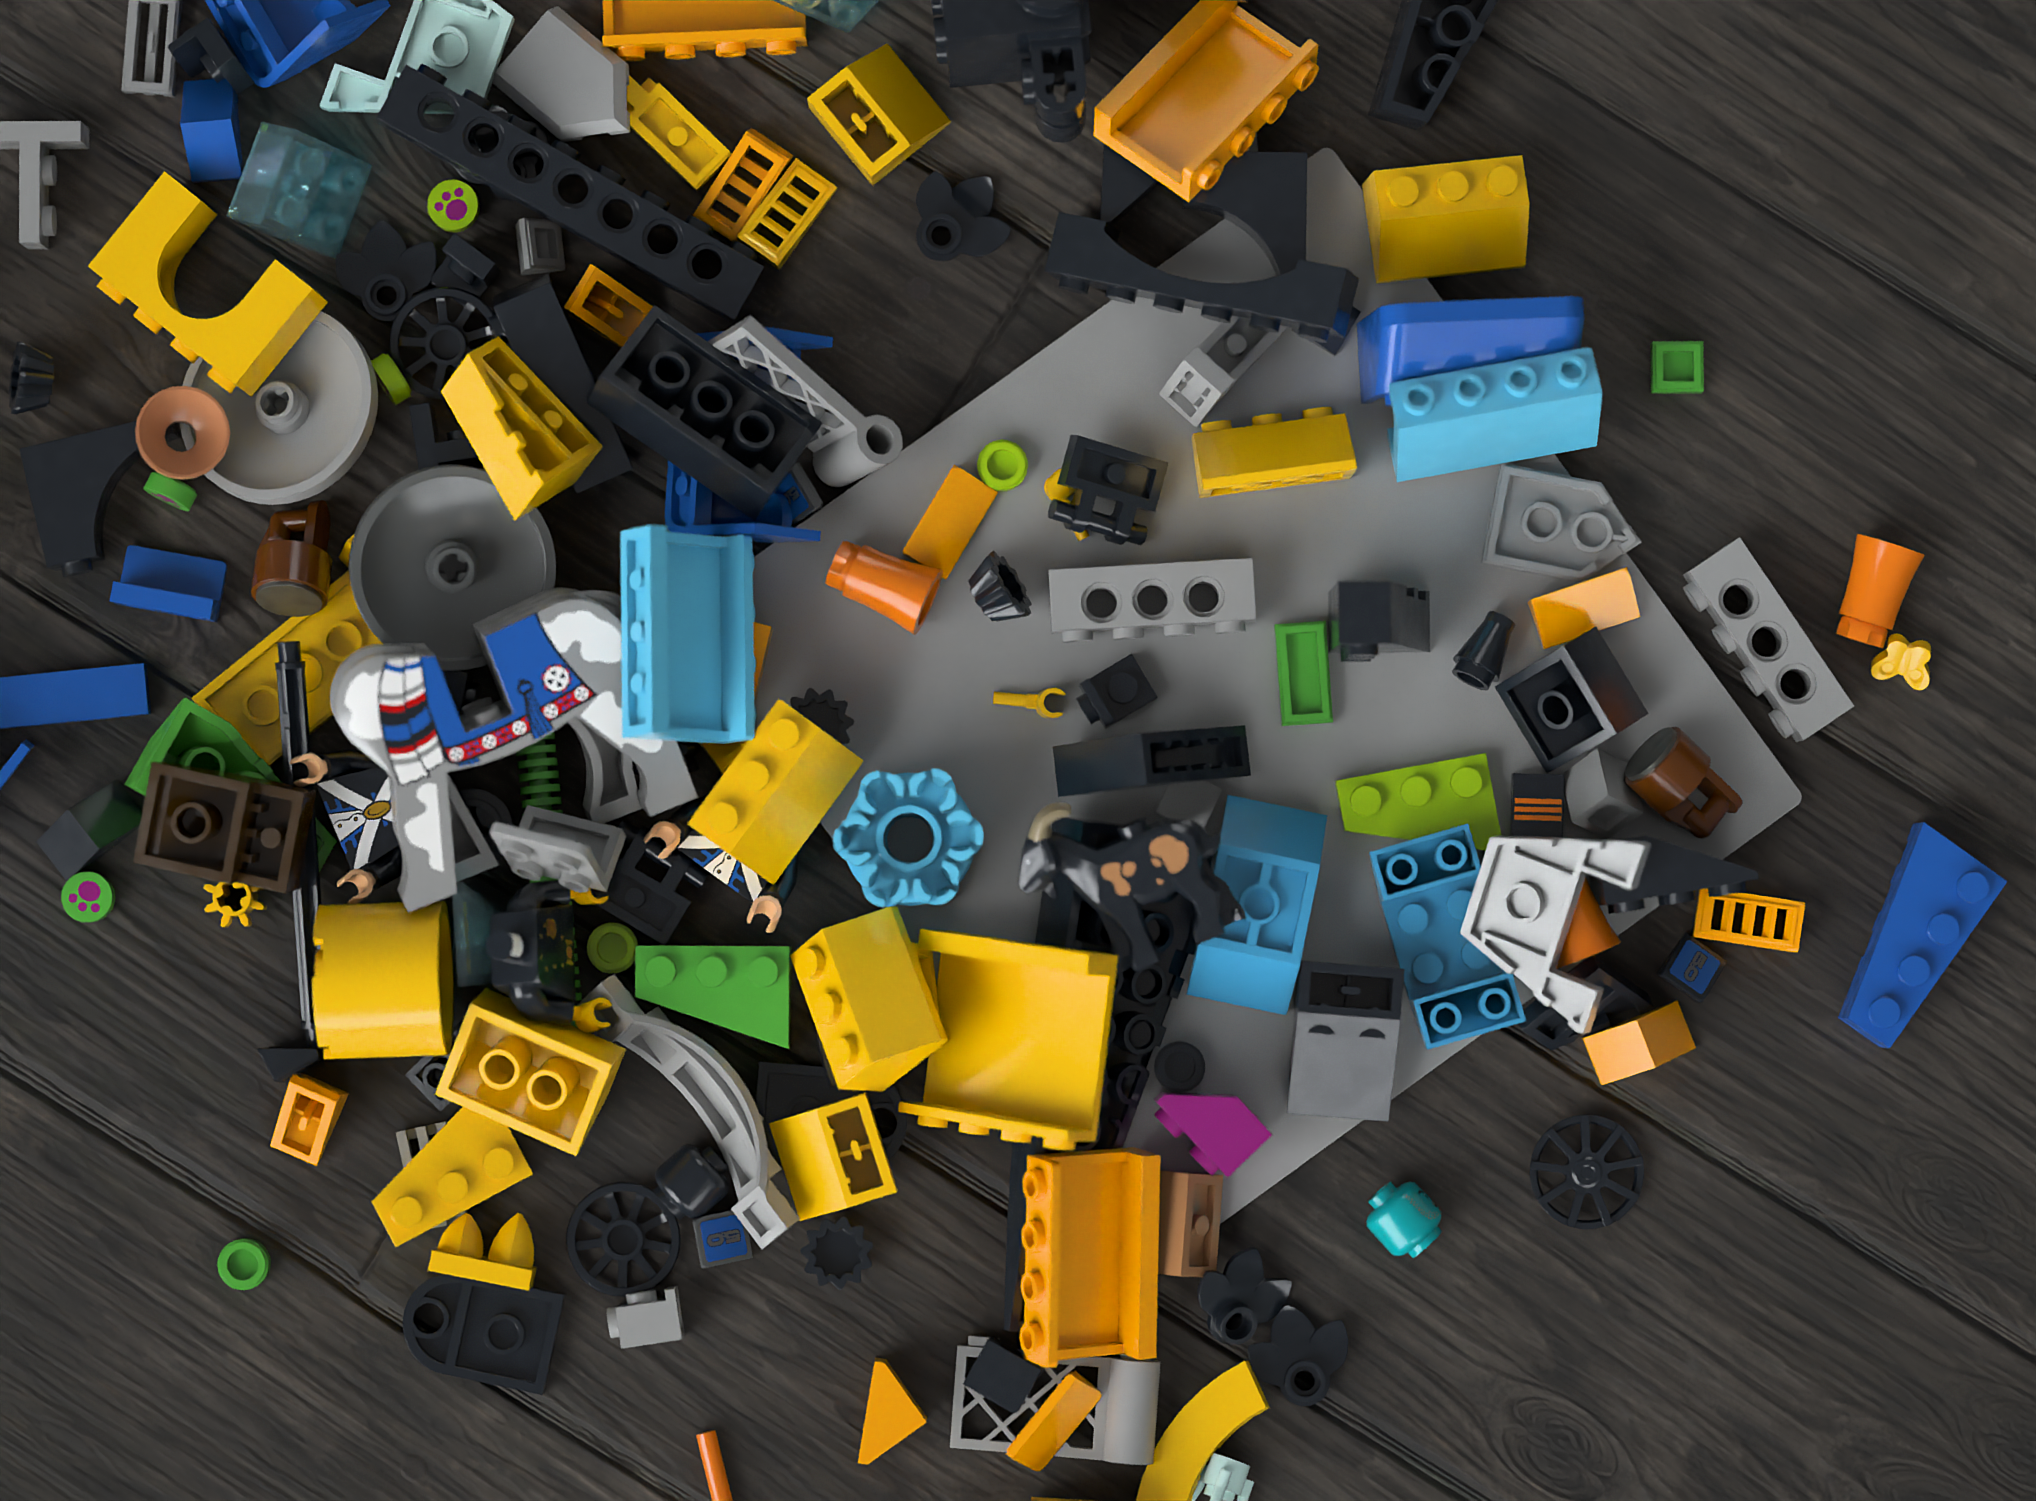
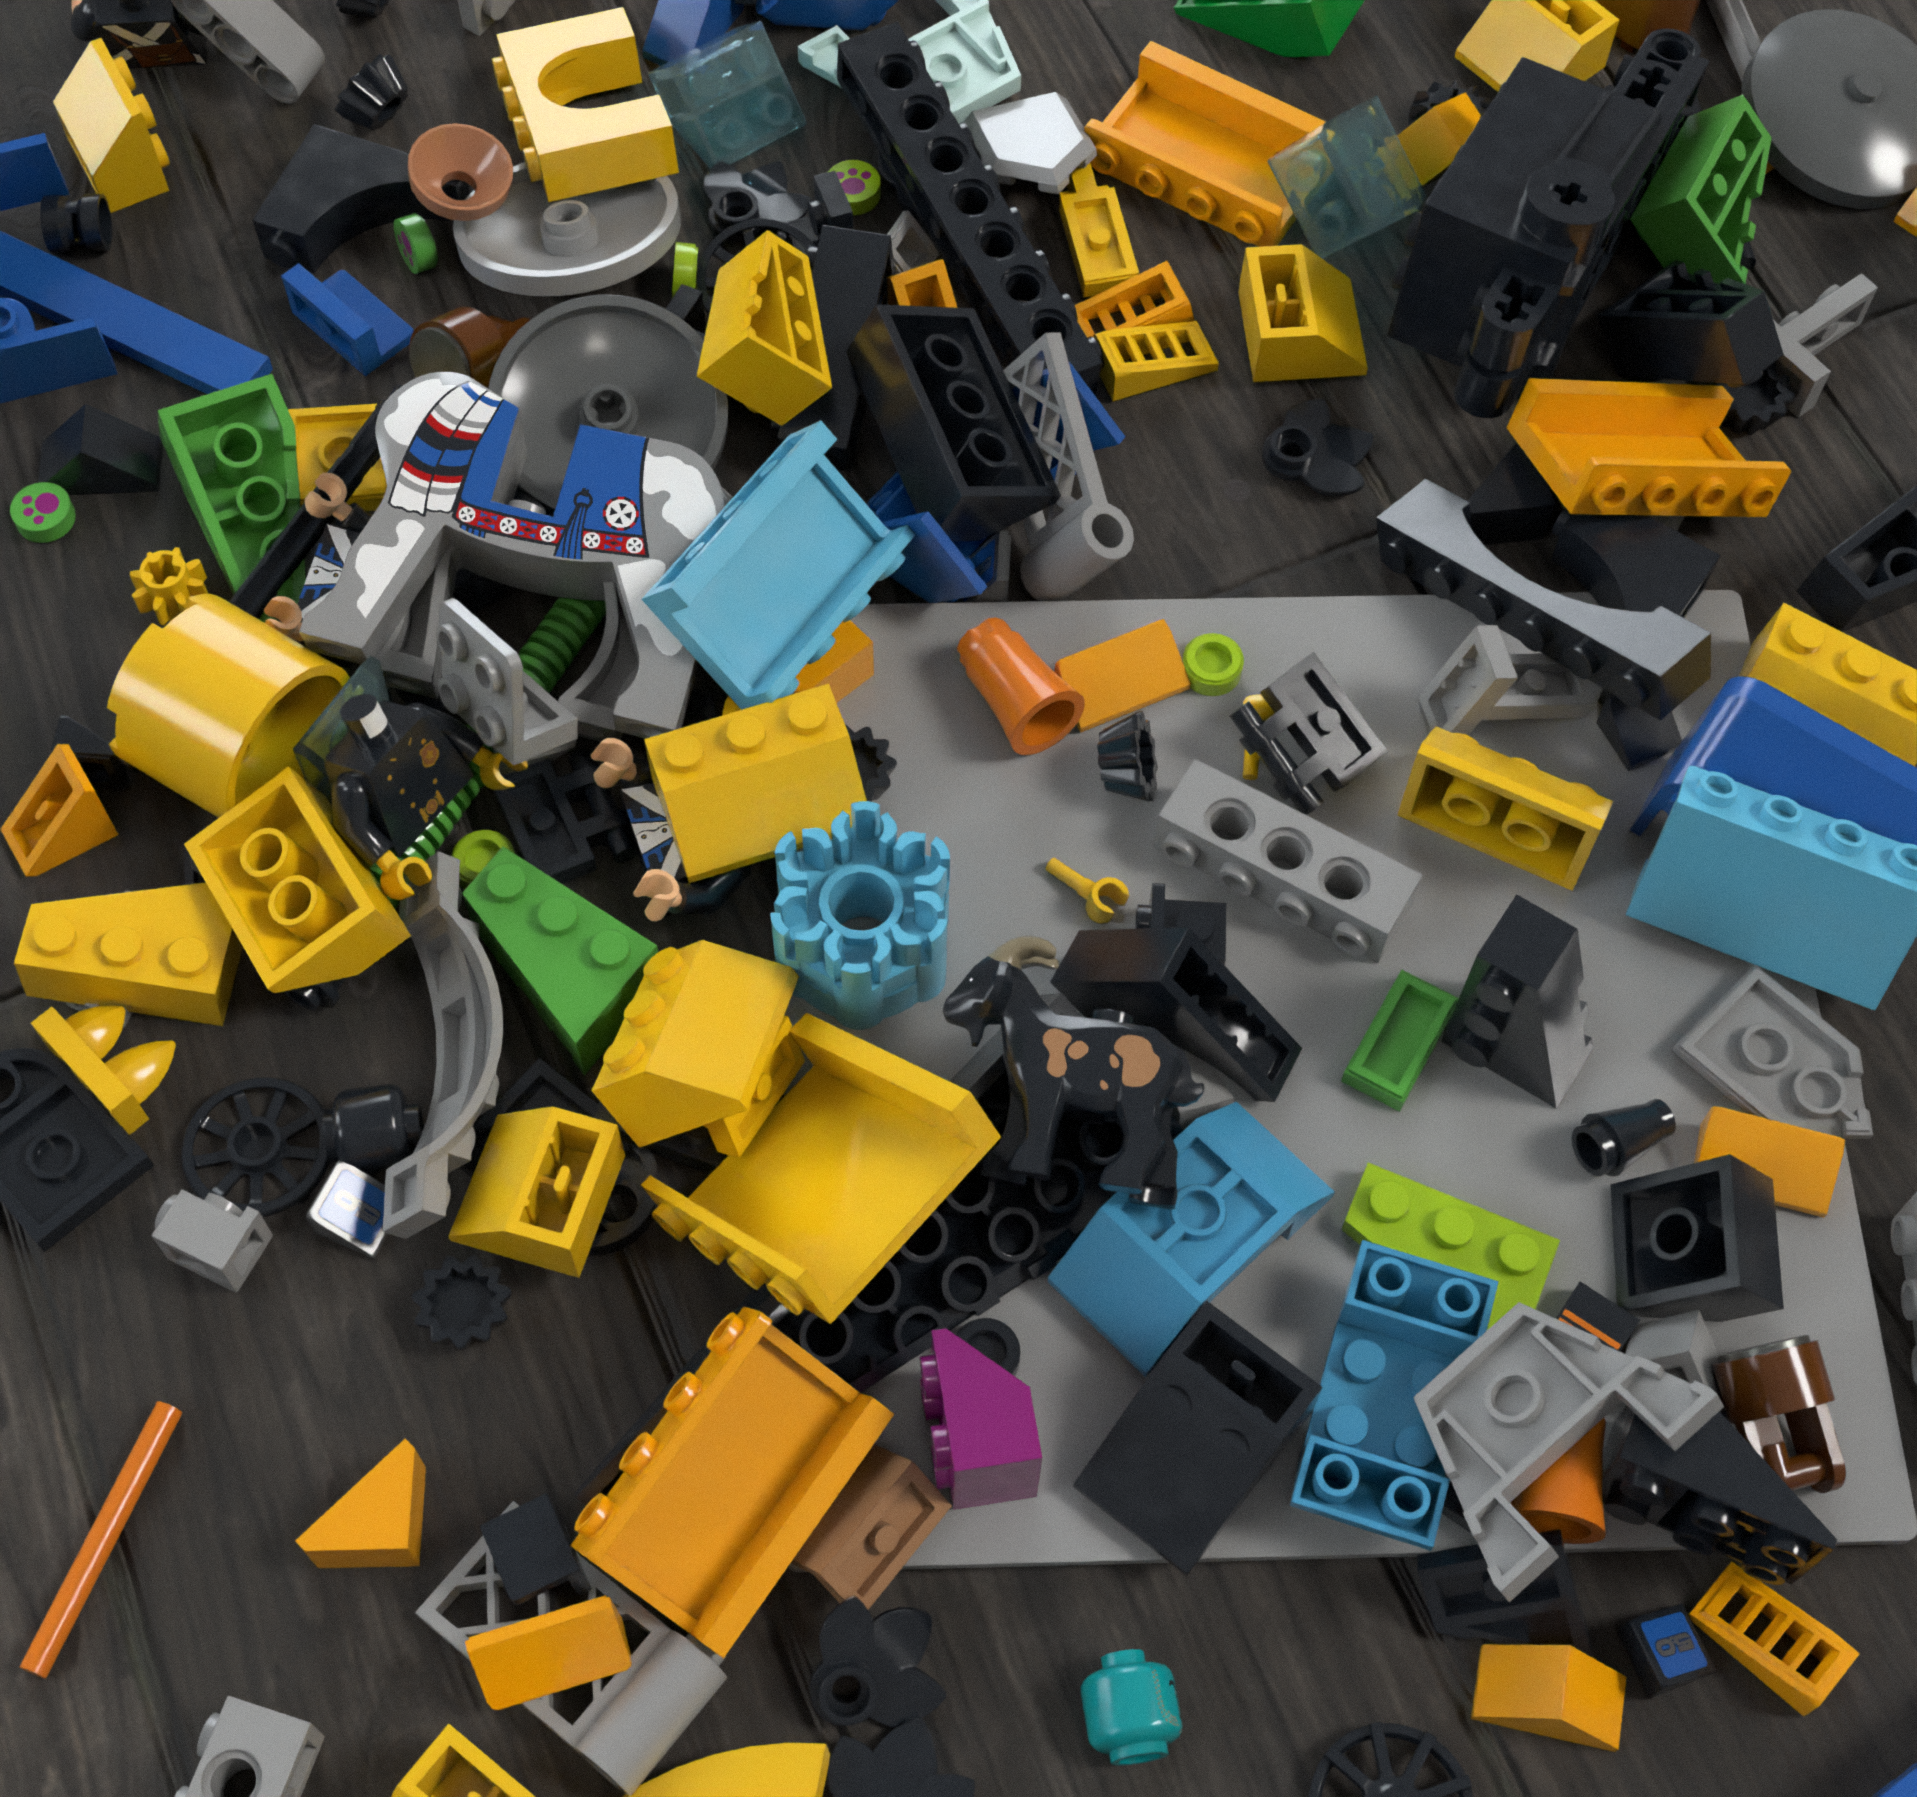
camera: 40 degrees right, 25 degrees down
dark brown slope [133,761,317,893] -> none

